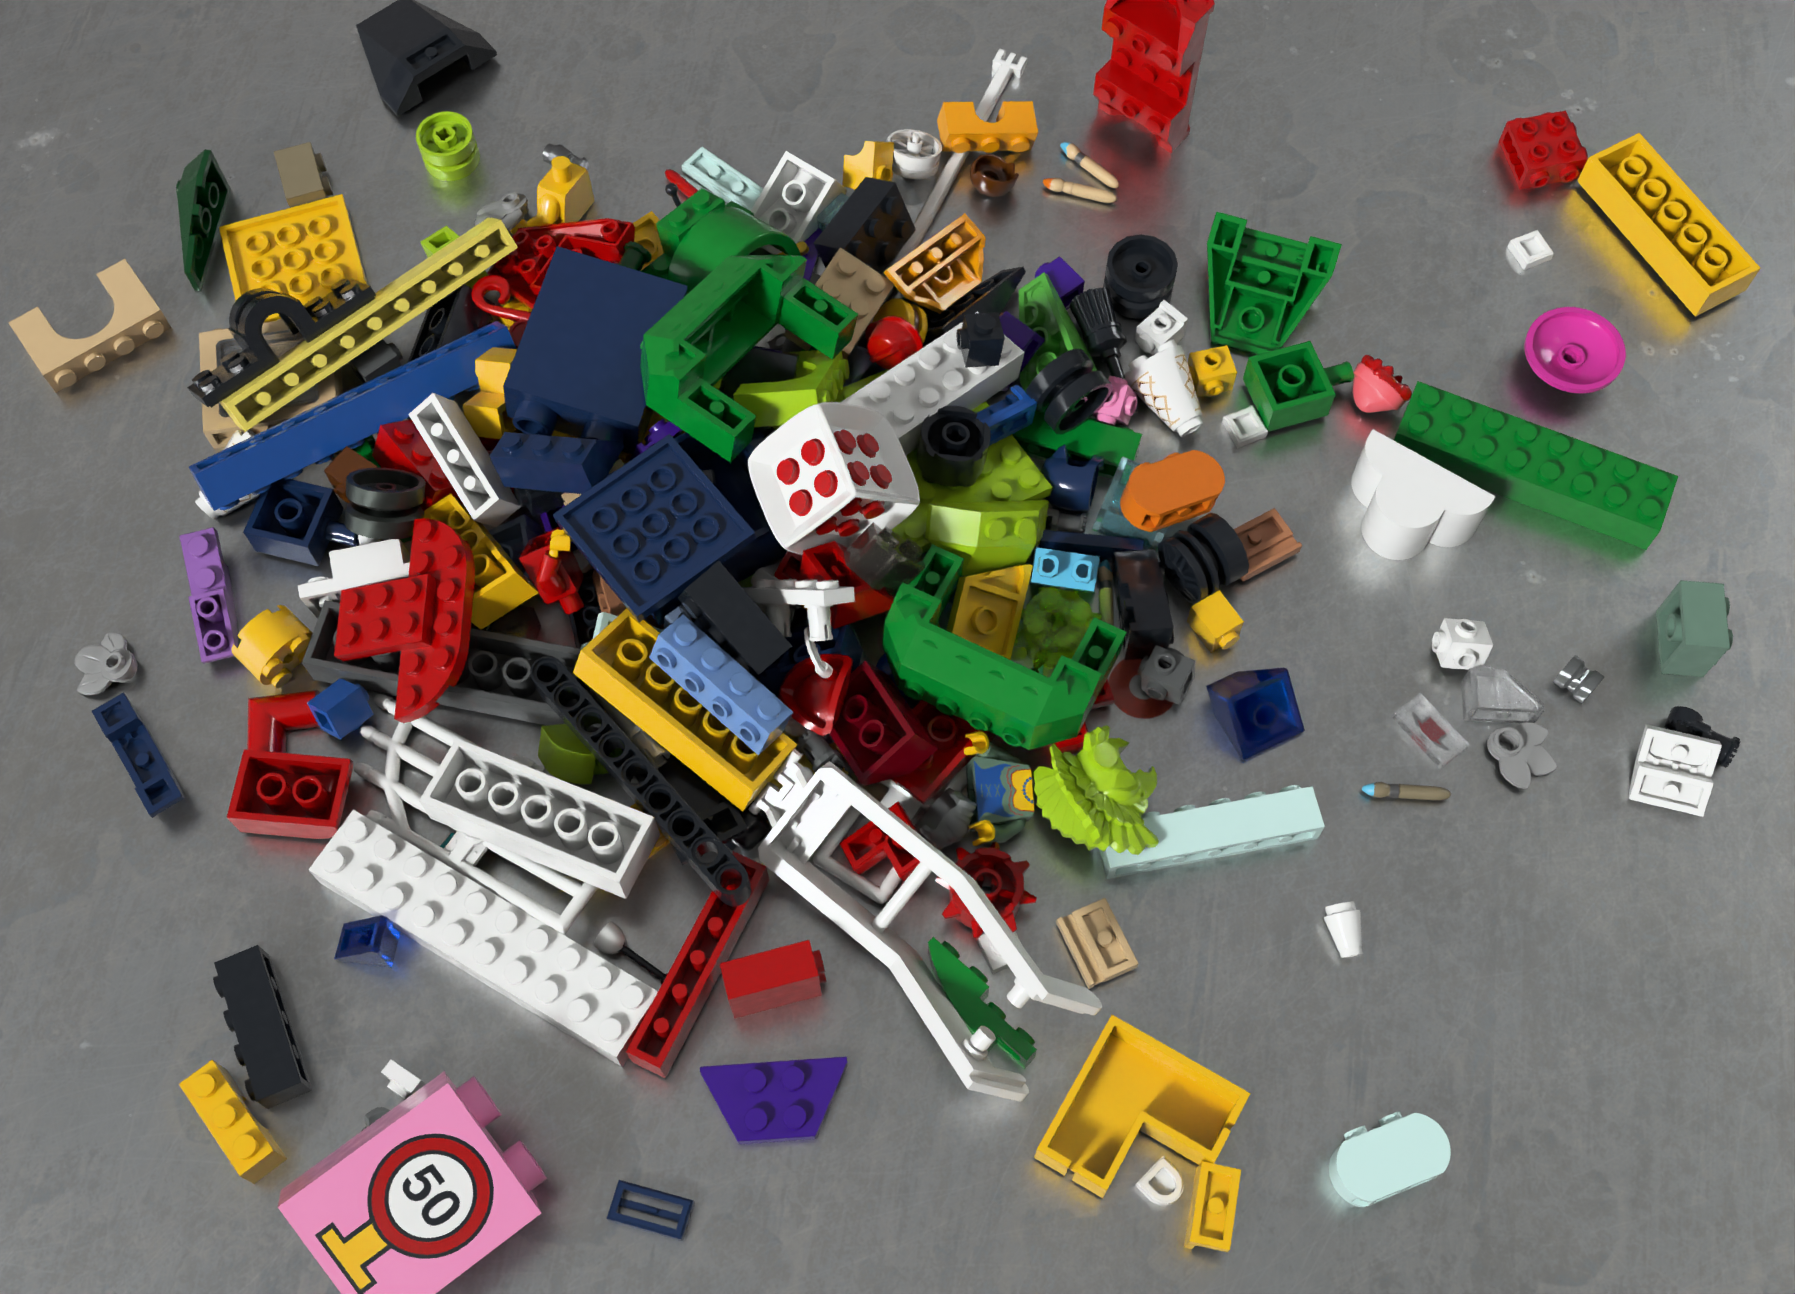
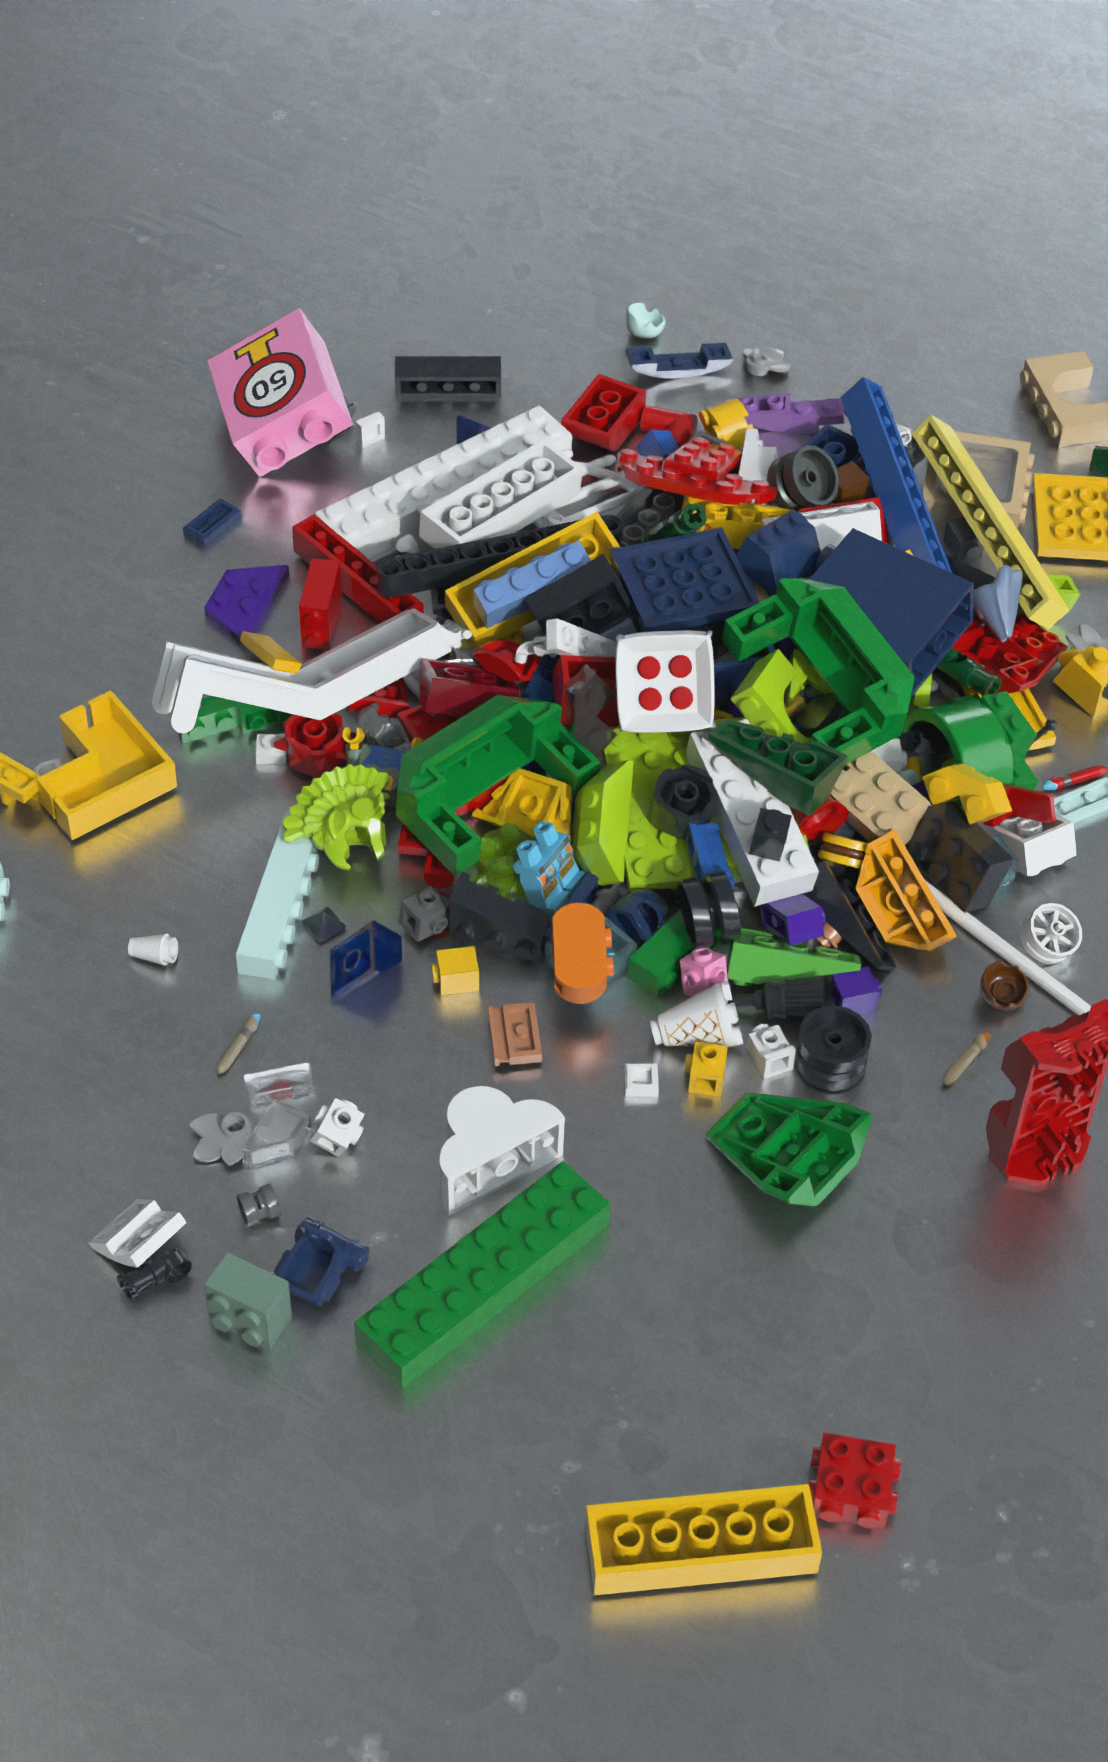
camera: 110 degrees right, 15 degrees down
yellow arch [179,1060,287,1184] -> none
black piece [187,278,376,408] -> none
yellow brick [842,141,894,190] -> none
light orange arch [937,101,1038,153] -> none
tan plate [1056,898,1139,989] -> none
tan piece [1060,142,1119,188] -> none
black wheel [1158,513,1249,604] -> none
green brick [1243,341,1354,432] -> none
coral hair [1353,355,1412,413] -> none
white tile [1507,230,1554,270] -> none
dark pink dish [1524,307,1626,393] -> none
none -> yellow tile [240,631,302,674]
none -> dark blue piece [273,1217,370,1307]
none -> black slope [302,906,346,943]
none -> light aqua hair [626,302,665,338]
none -> dark green piece [640,503,707,543]
none -> dark green wedge [708,719,848,816]
none -> yellow brick [922,764,1012,824]
none -> sand blue hat [973,565,1023,642]
none -> red bracket [984,783,1056,827]

